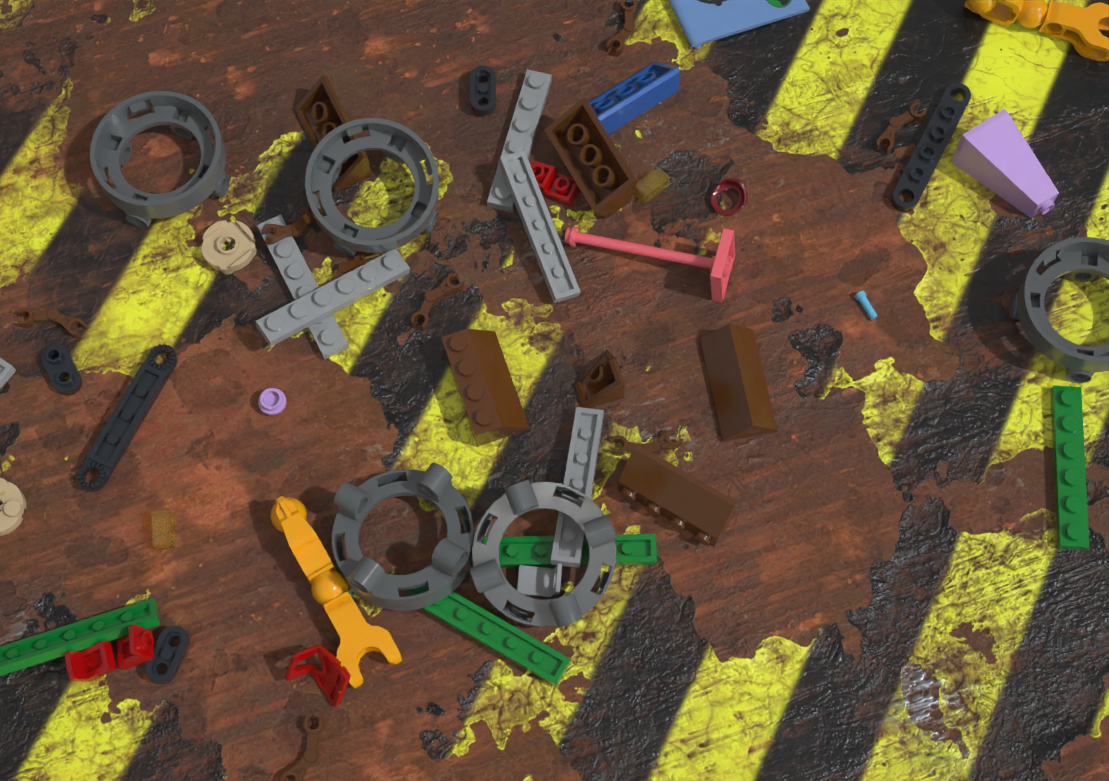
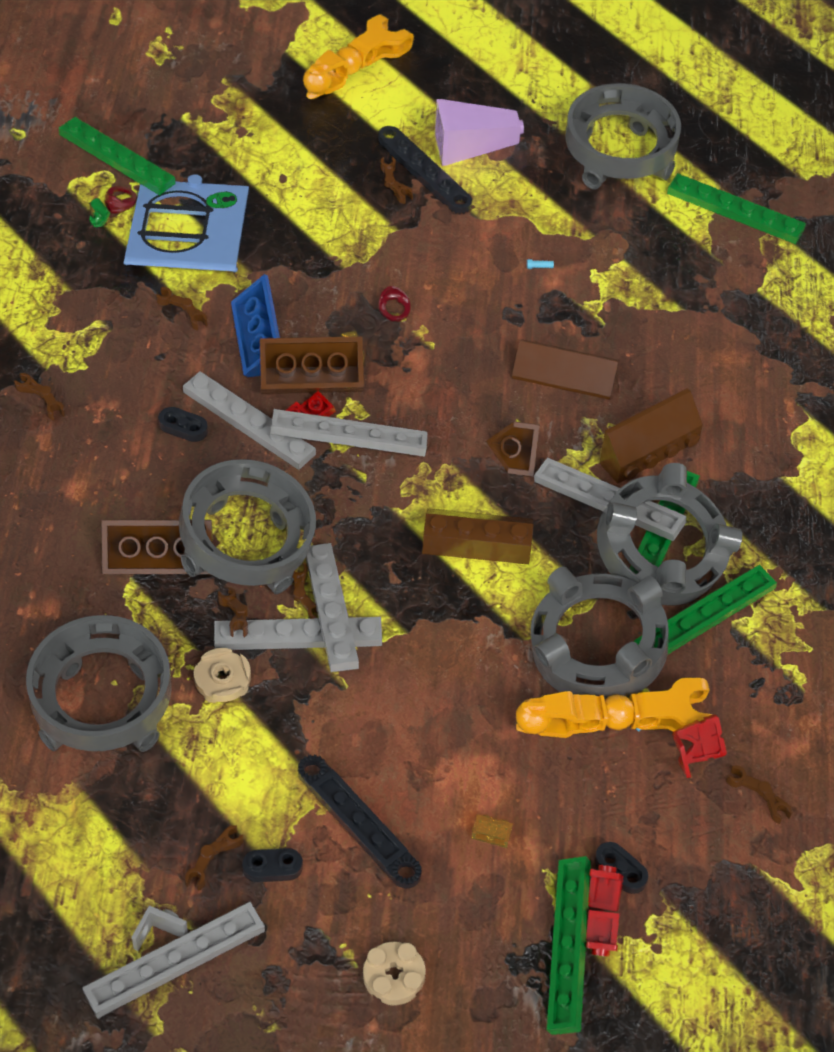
camera: 70 degrees left, 15 degrees down
lavender plate [258,388,287,415] -> none
reddish brown piece [411,273,464,331] -> none
light grey bracket [517,563,562,598] -> none
coral tile [565,226,735,303] -> none
reddish brown piece [611,428,683,456] -> none

